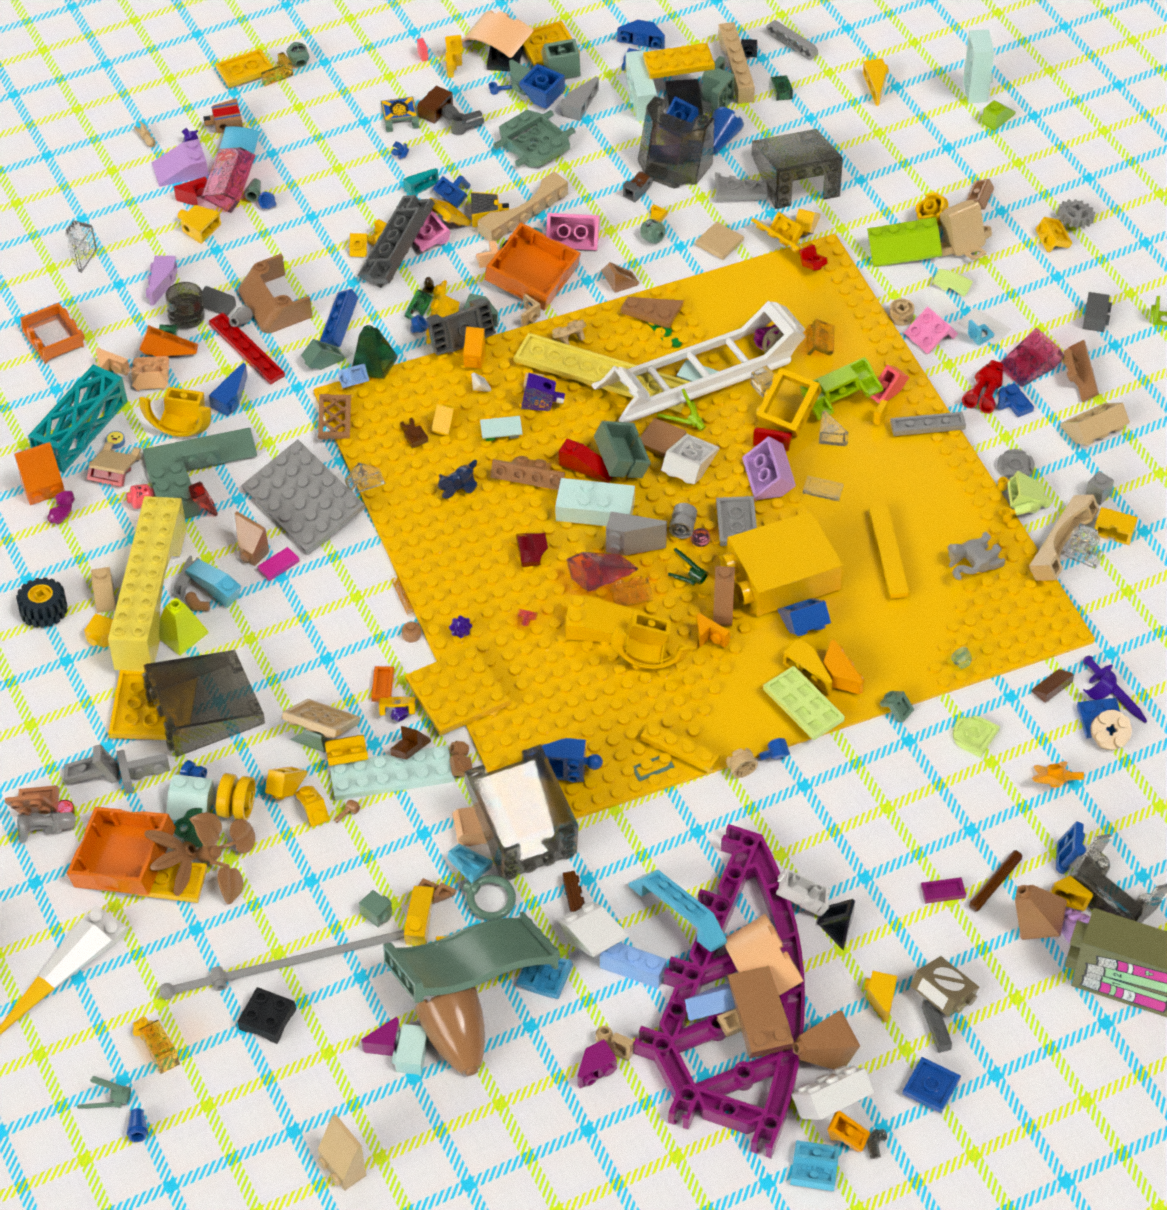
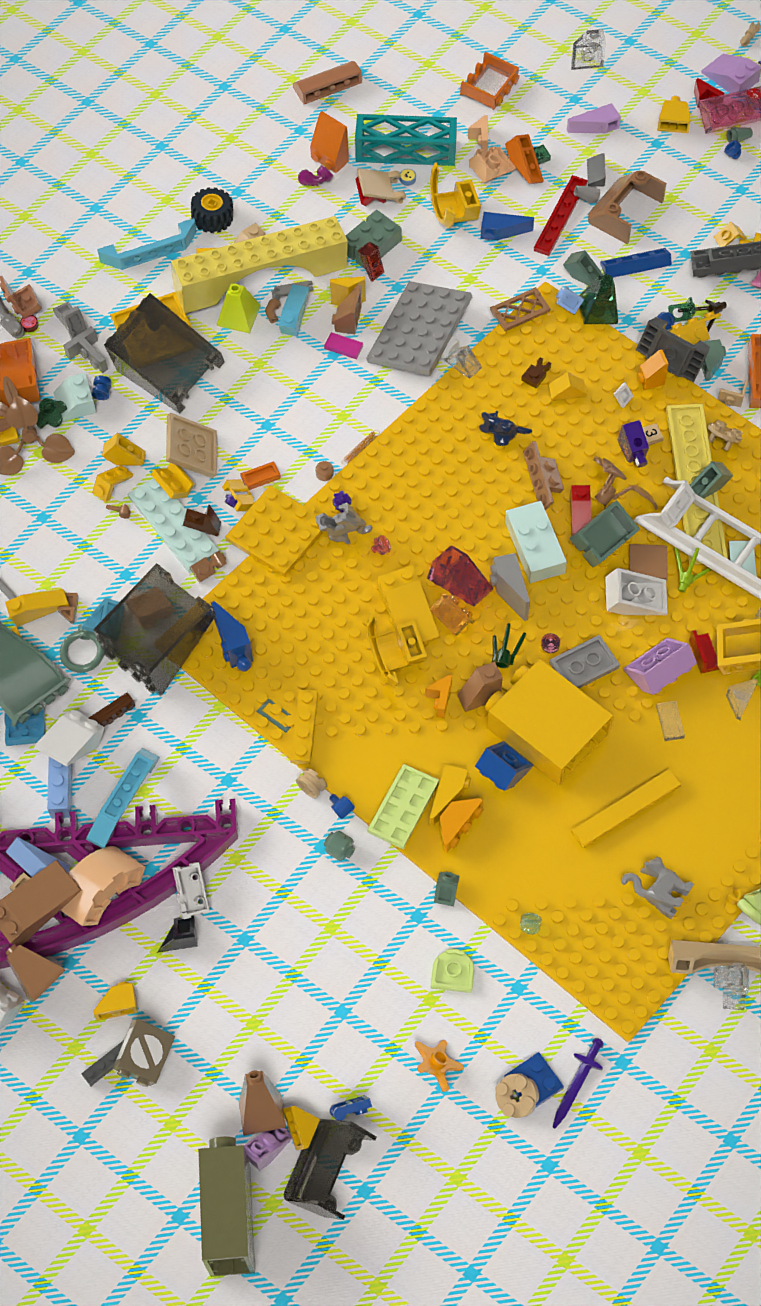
camera: 65 degrees right, 10 degrees up
coral head [126,484,154,509] -> none
sand green bracket [143,428,257,471] -> none
clear smoke wheel [165,282,205,329] -> none
yellow wheel [216,773,256,821] -> none
sand green brick [359,890,392,928] -> none
light aqua piece [480,416,523,441] -> none
dark red slope [516,532,548,567] -> none
light grey wheel [669,503,697,539] -> none
blue plate [902,1057,961,1114] -> none
magenta tile [921,877,966,904] -> none
reddish brown axle [969,850,1023,911] -> none
reddish brown slope [1031,669,1074,703] -> none
dark purple helmet [1083,666,1117,700] -> none
none -> medium azure slope [97,218,197,270]
none -> light grey animal [315,503,372,545]
none -> sand green head [324,831,355,861]
none -> yellow slope [330,276,366,306]
none -> medium nougat plant [593,456,658,510]
none -> sand green slope [690,461,733,499]

